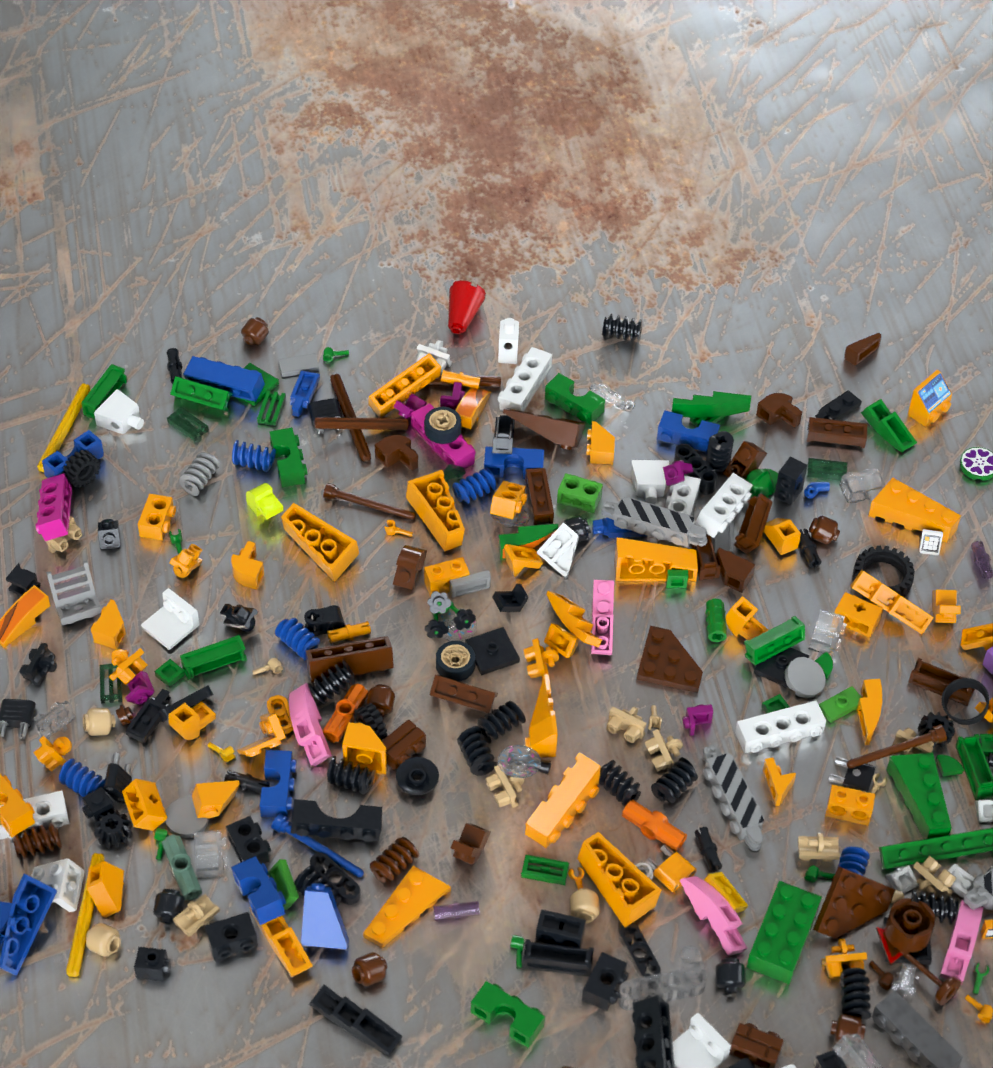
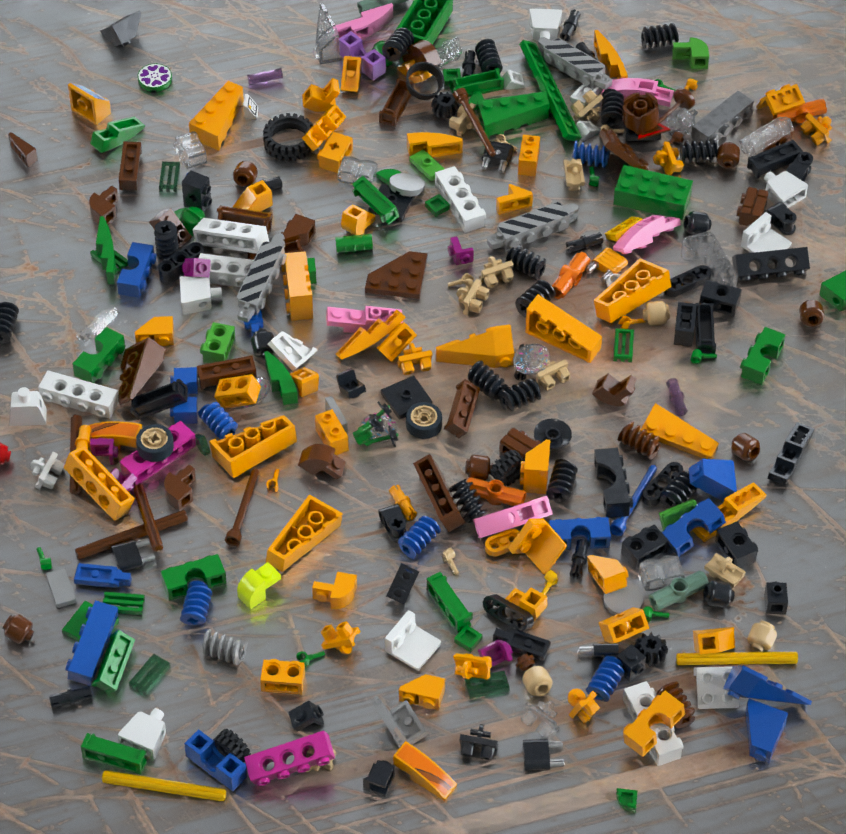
camera: 95 degrees left, 0 degrees up
black hinge [815,390,862,420] -> none

